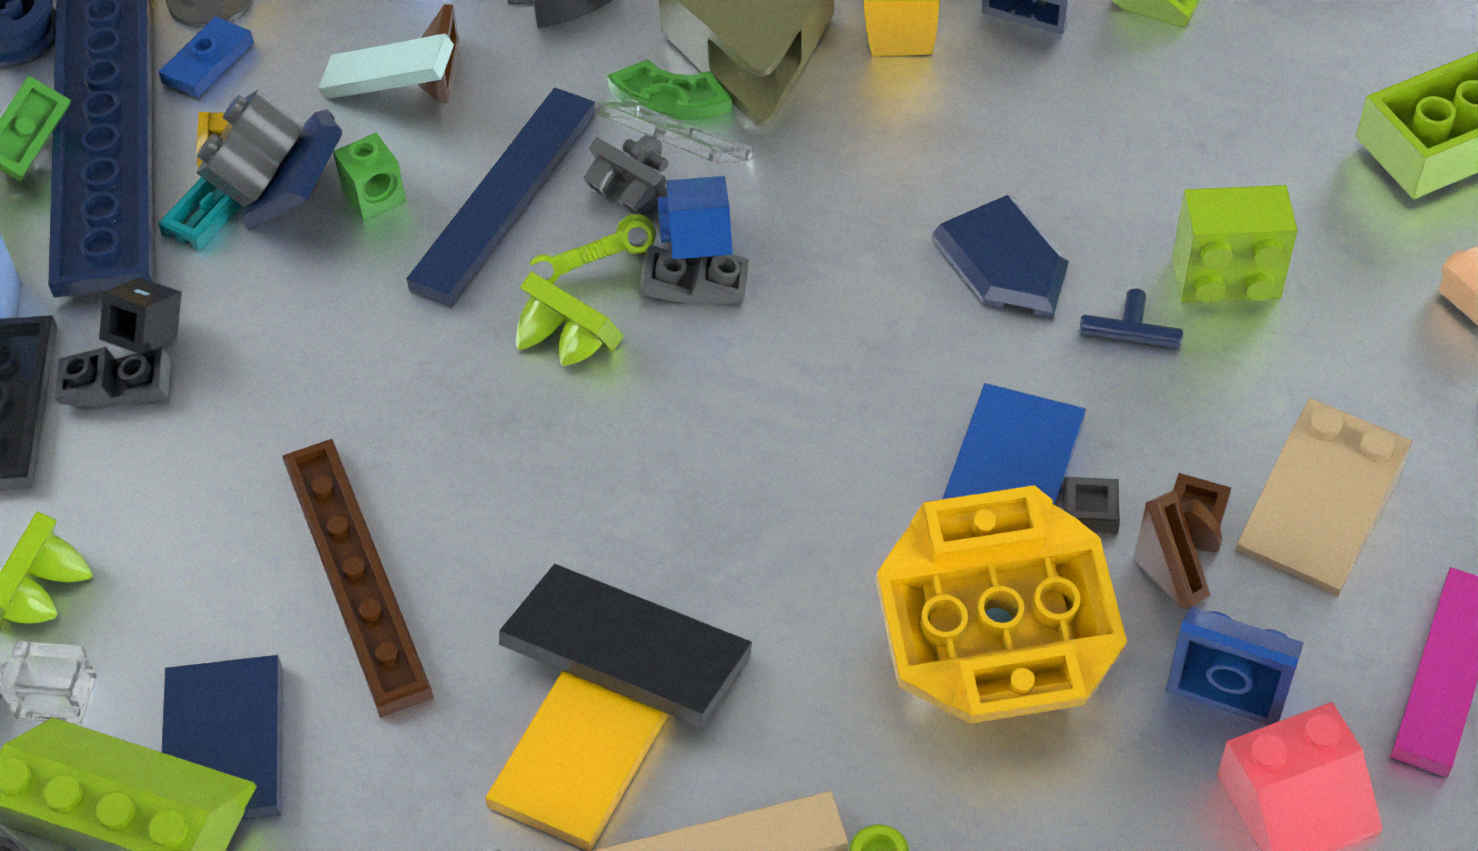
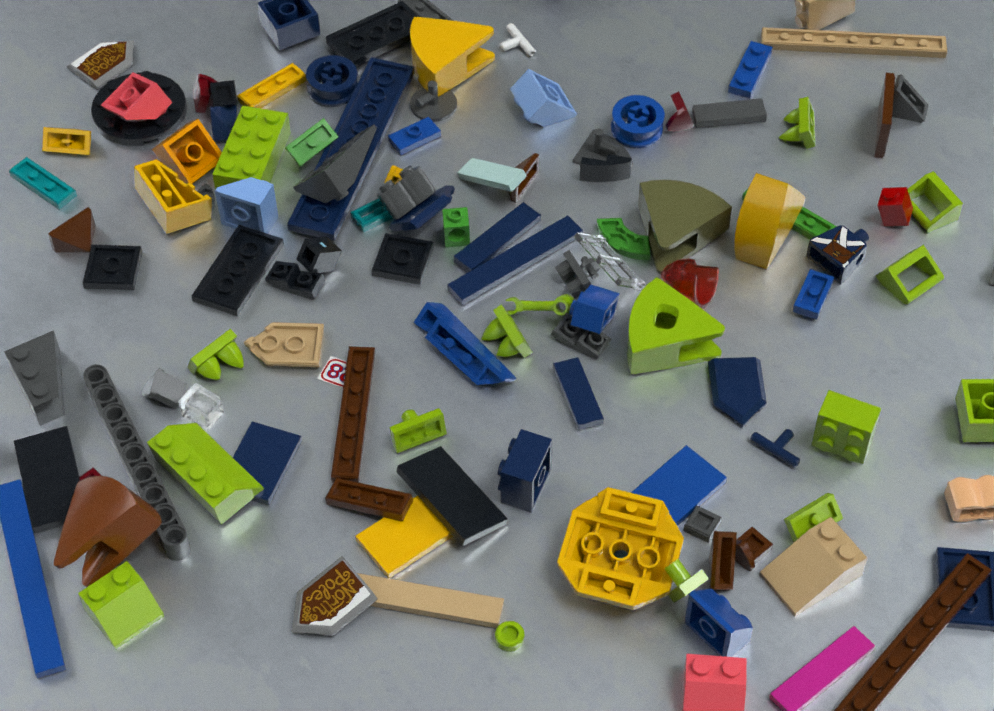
camera: 25 degrees right, 0 degrees up
none -> tan tile [244,322,324,367]
none -> dark grey wedge [293,124,377,203]
none -> sticker [317,356,347,388]
none -> reddish brown tile [325,478,413,521]
none -> black tile [372,233,434,285]
none -> lime tile [389,408,447,453]
none -> blue wedge [414,302,516,385]
none -> dark blue tile [454,202,541,272]
none -> dark blue brick [497,429,552,513]
none -> dark blue tile [553,357,604,430]
none -> lime piece [627,277,725,374]
none -> clear red helmet [660,258,719,309]
none -> lime tile [664,559,709,603]
none -> lime plate [784,493,844,543]
none -> blue plate [793,269,834,320]

